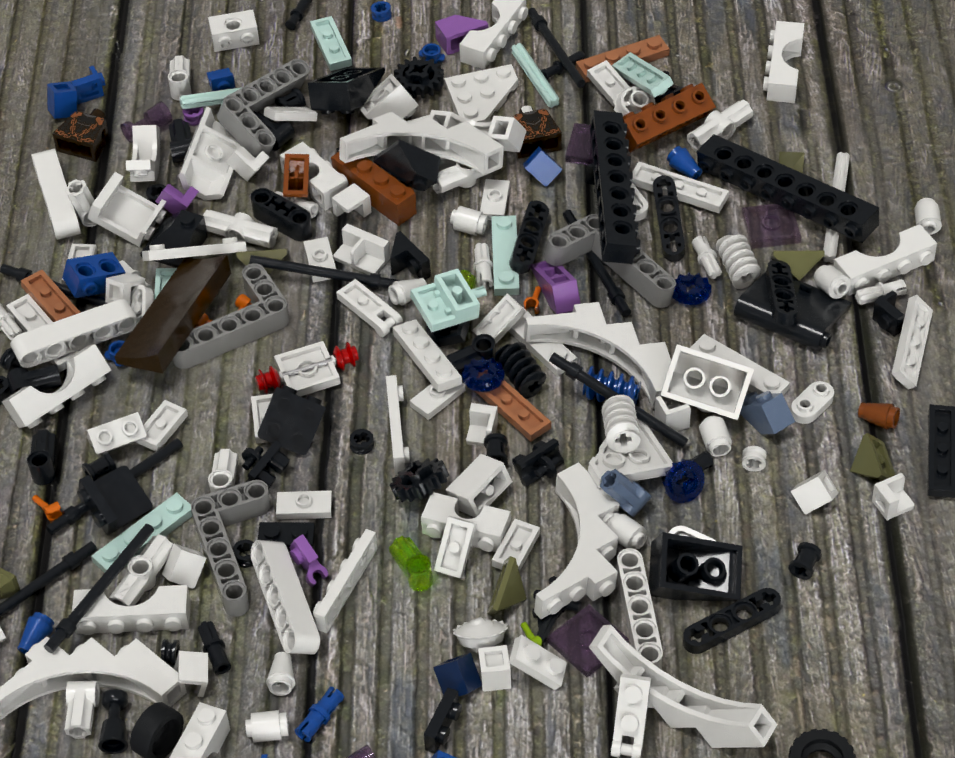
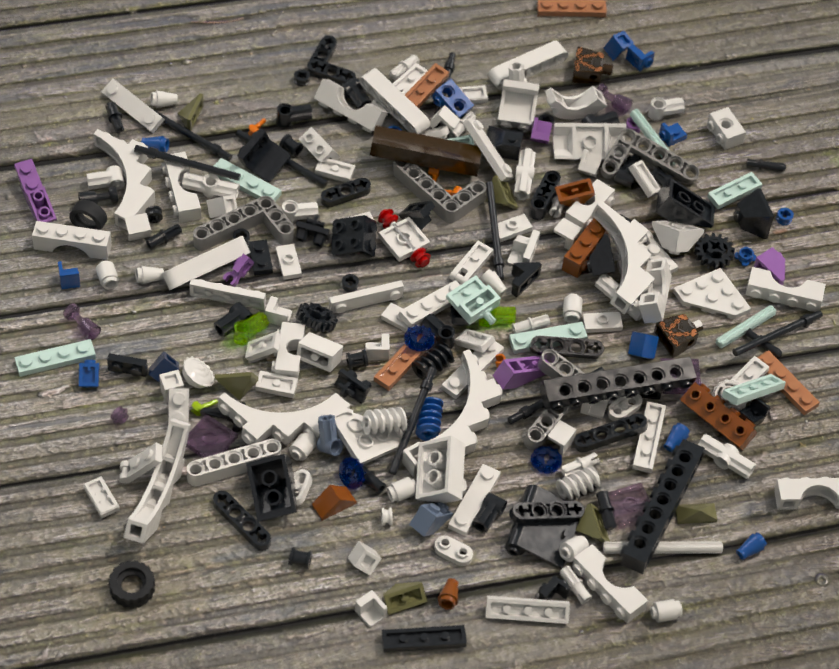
camera: 70 degrees right, 5 degrees up
blue pin [295,686,344,742] -> none
none -> clear purple plate [110,406,129,424]
none -> black piece [214,302,254,337]
none -> white panel [265,296,292,326]
none -> dark orange slope [312,485,357,521]
none -> black beam [321,178,371,207]
none -> black slope [398,201,435,230]
none -> black piece [472,492,508,532]
none -> white panel [548,420,577,456]
none -> black axle [596,490,617,531]
none -> black slope [733,188,774,239]
none -> blue cone [736,532,767,560]

